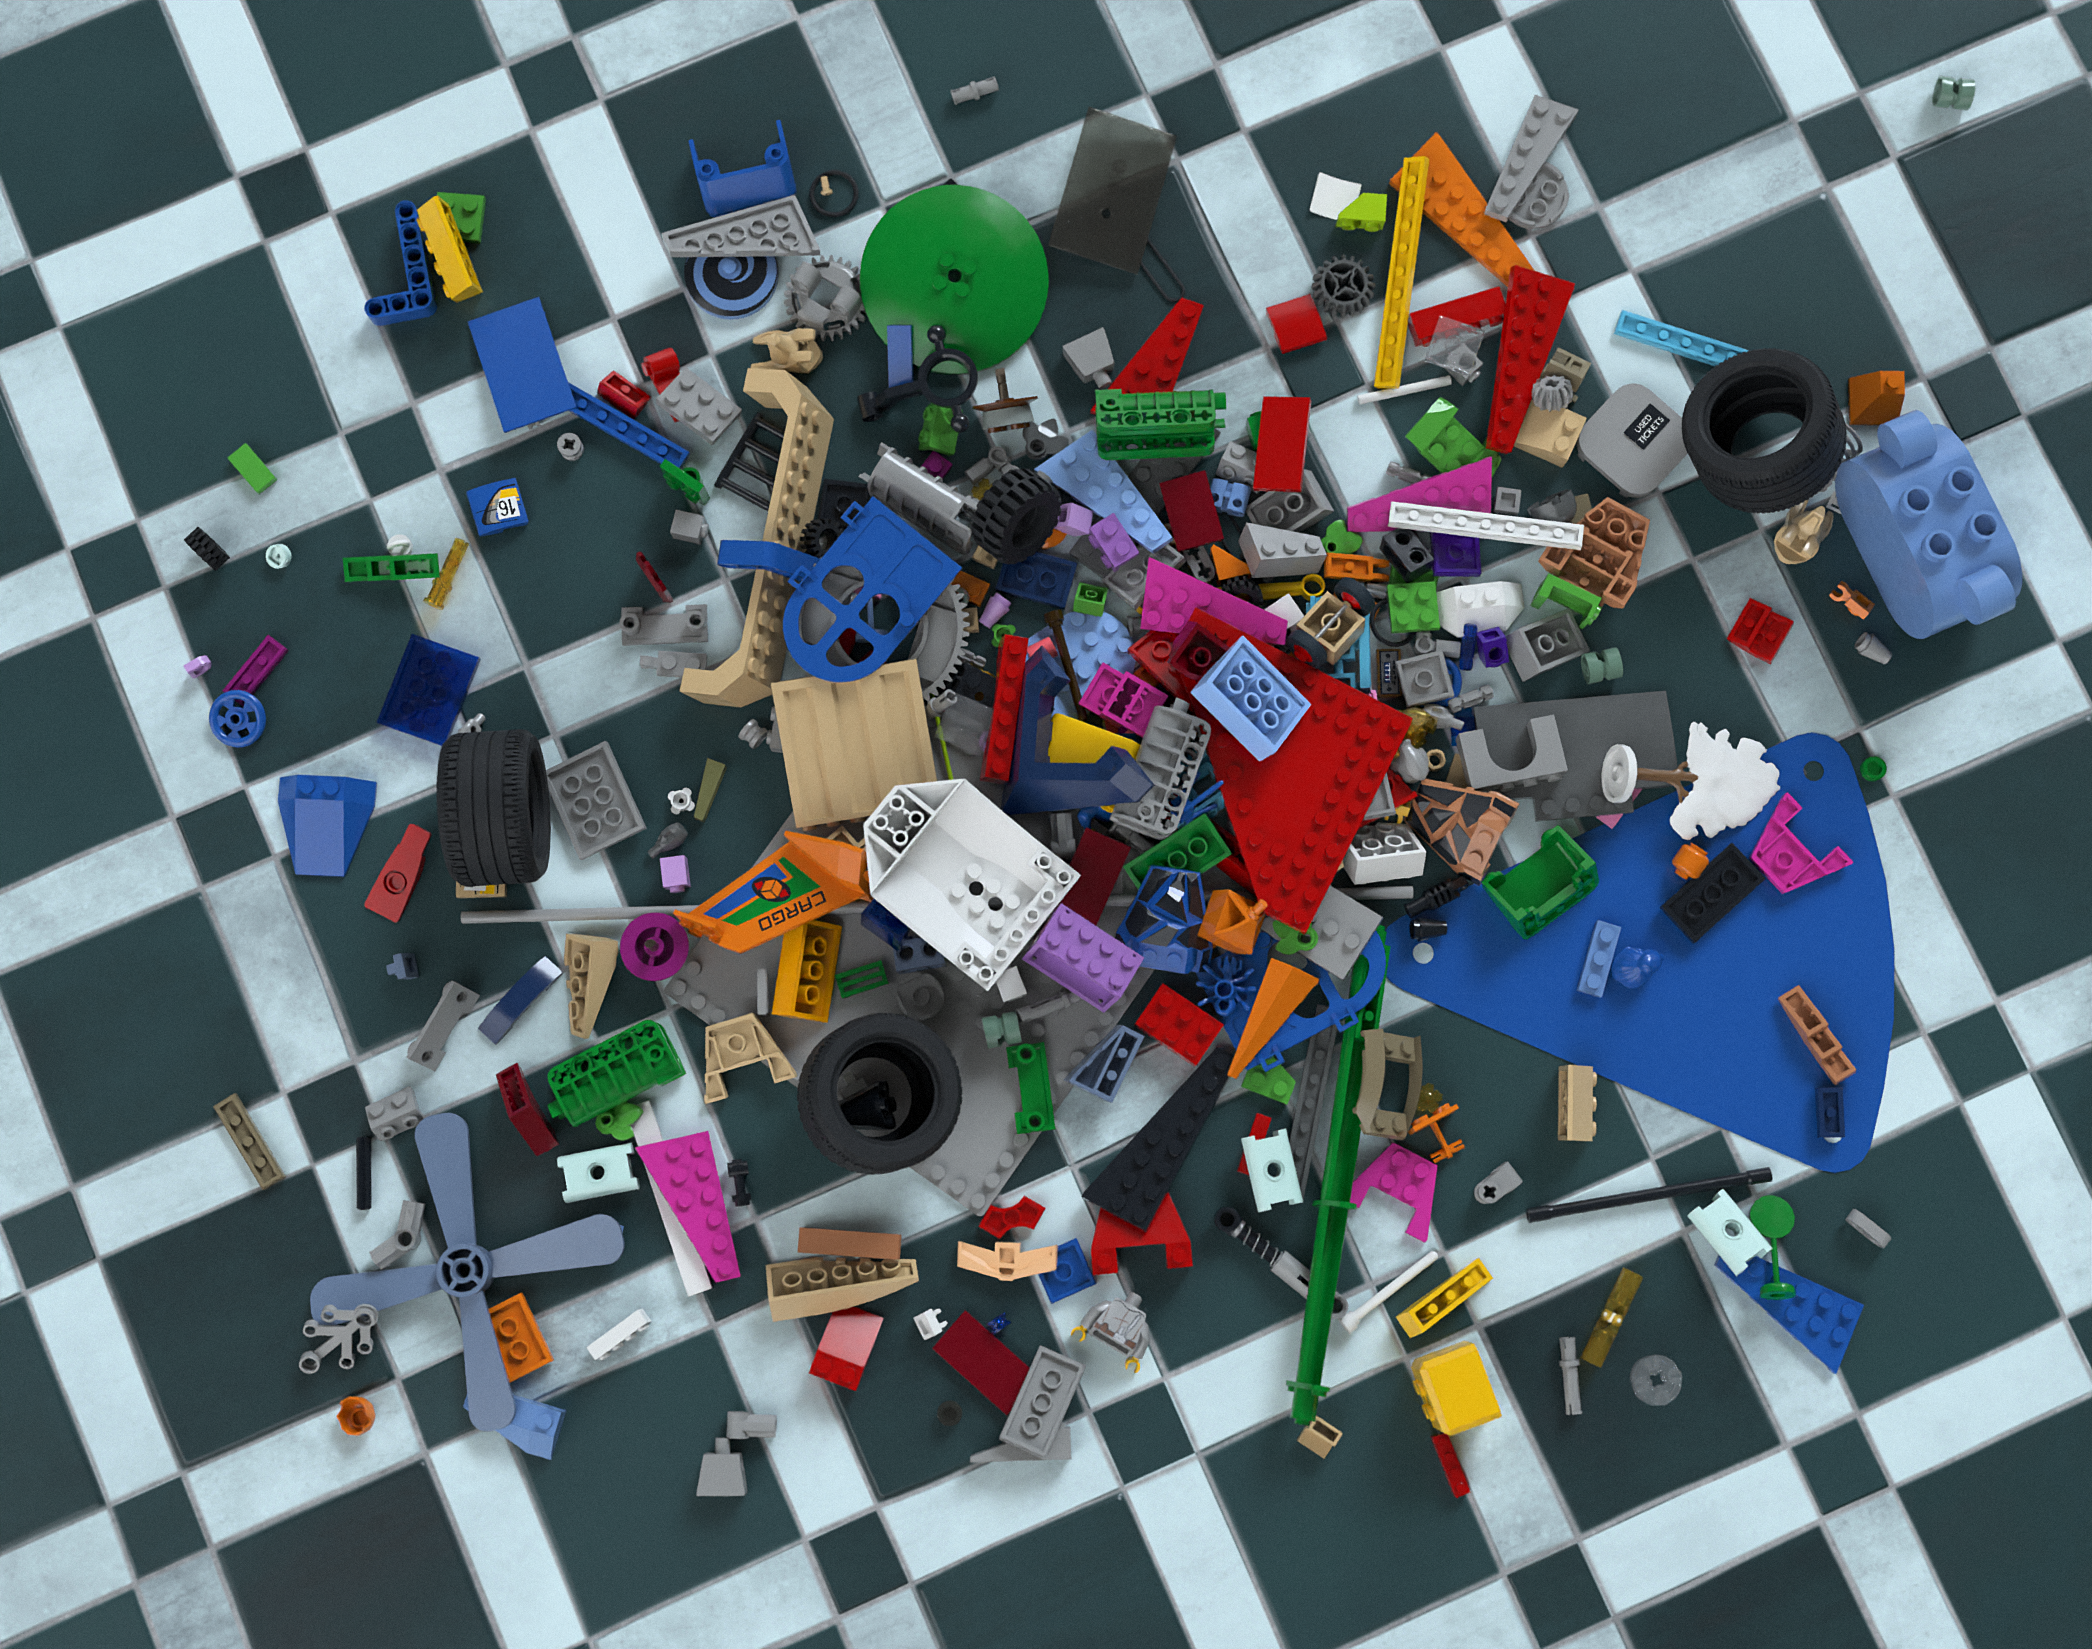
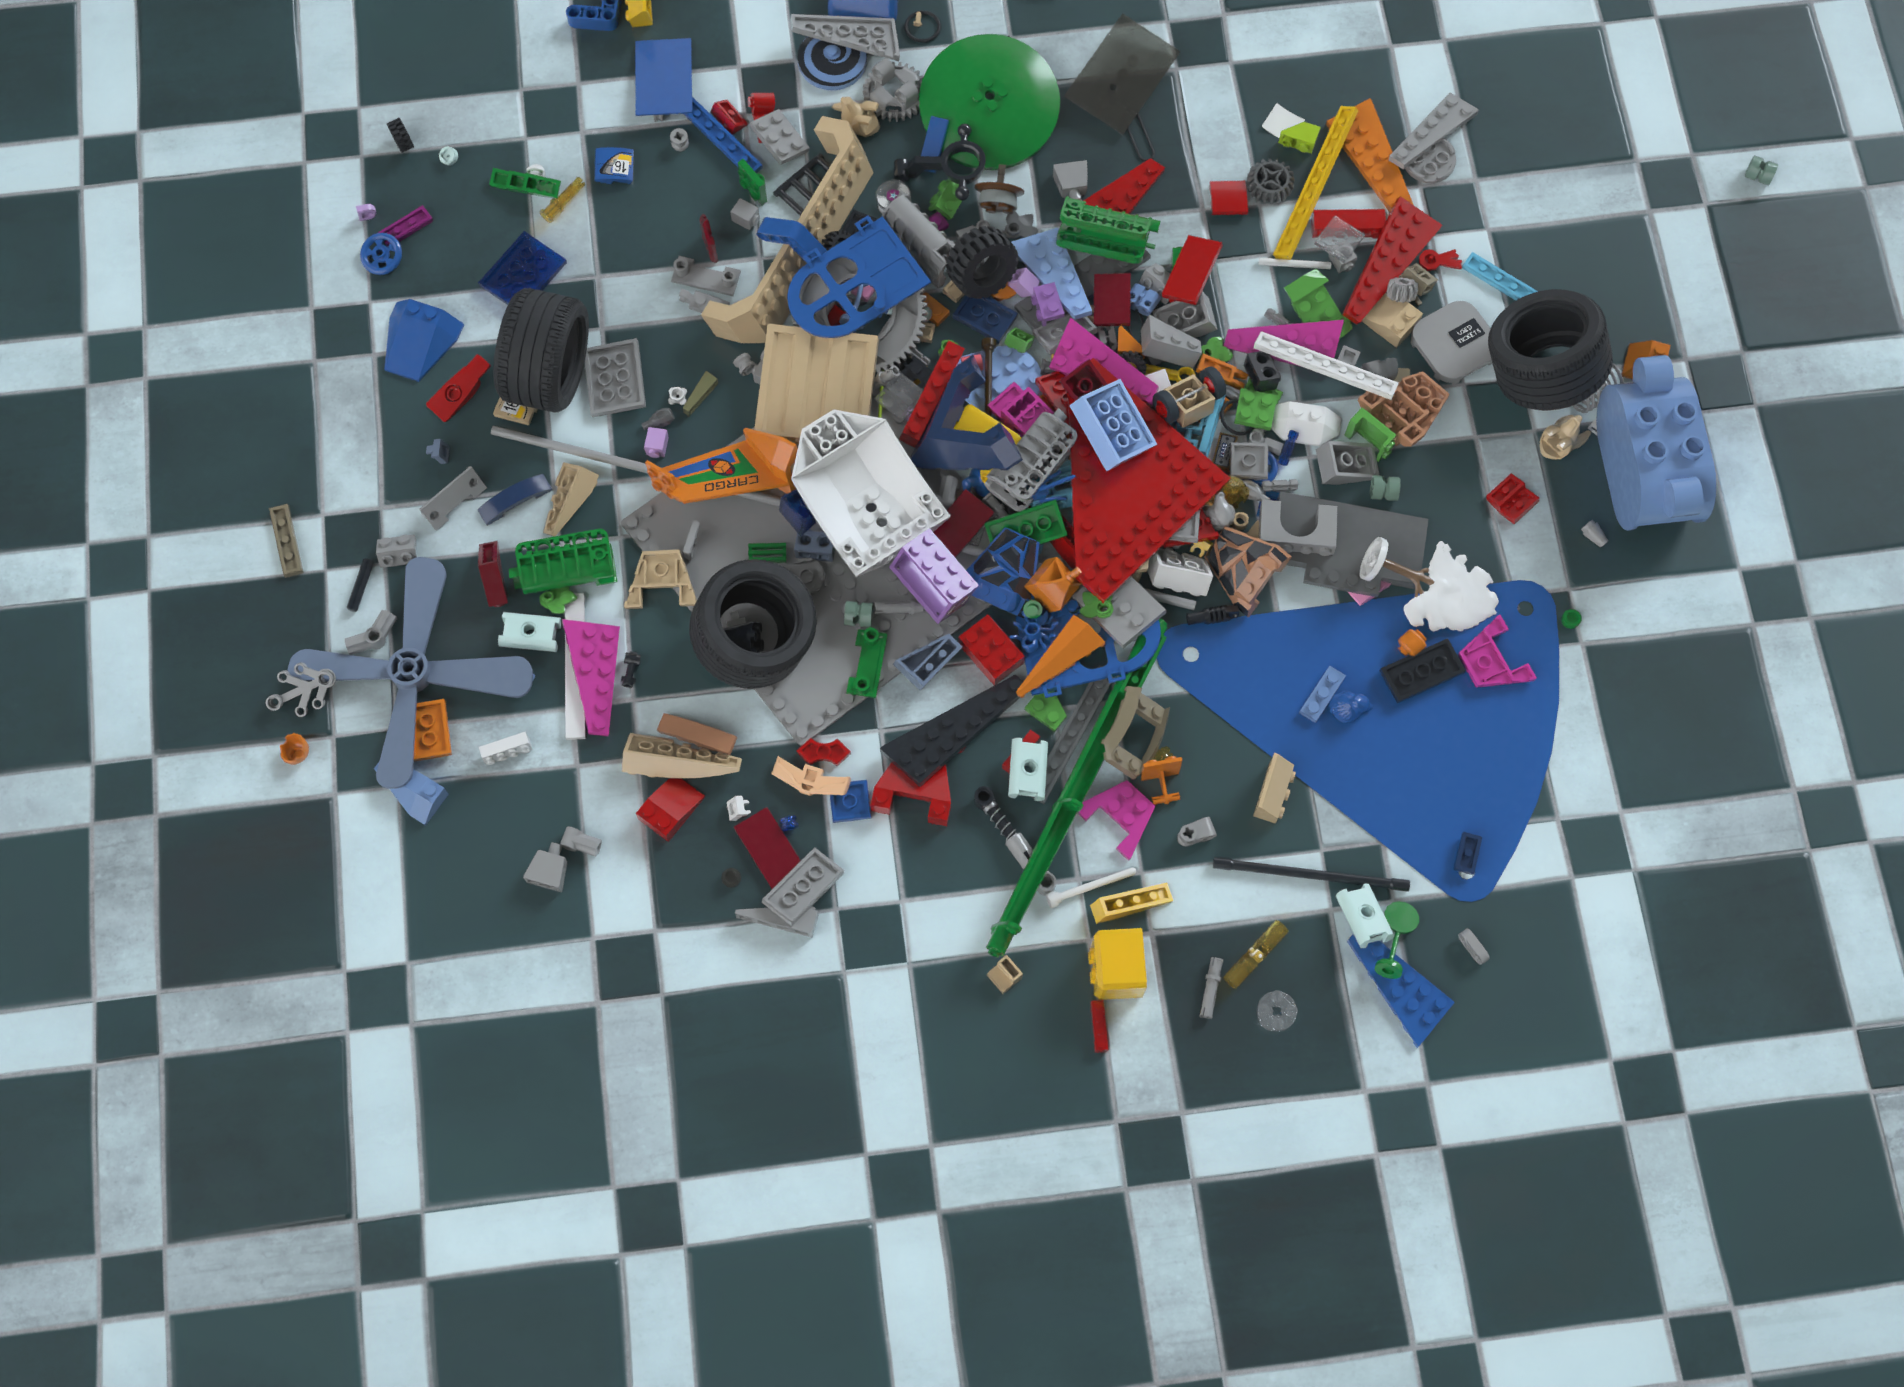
camera: 15 degrees right, 10 degrees down
bright green tile [228,443,278,495] -> none
magenta piece [620,913,689,981] -> none
light orange slope [771,920,842,1023] -> none
lavender cone [978,592,1012,629] -> none
white brick [996,965,1027,1004] -> none
light grey torso [1071,1292,1150,1373] -> none
black cone [1409,917,1447,942] -> none
dark purple tile [1430,532,1482,577] -> none
dark purple brick [1476,627,1509,668] -> none
green windscreen [1481,825,1599,939] -> none
nougat slope [1778,985,1856,1085] -> none
orange plate [1829,581,1875,620] -> none
none -> clear tile [876,180,911,210]
none -> green plate [1023,600,1043,619]
none -> red piece [1418,249,1462,271]

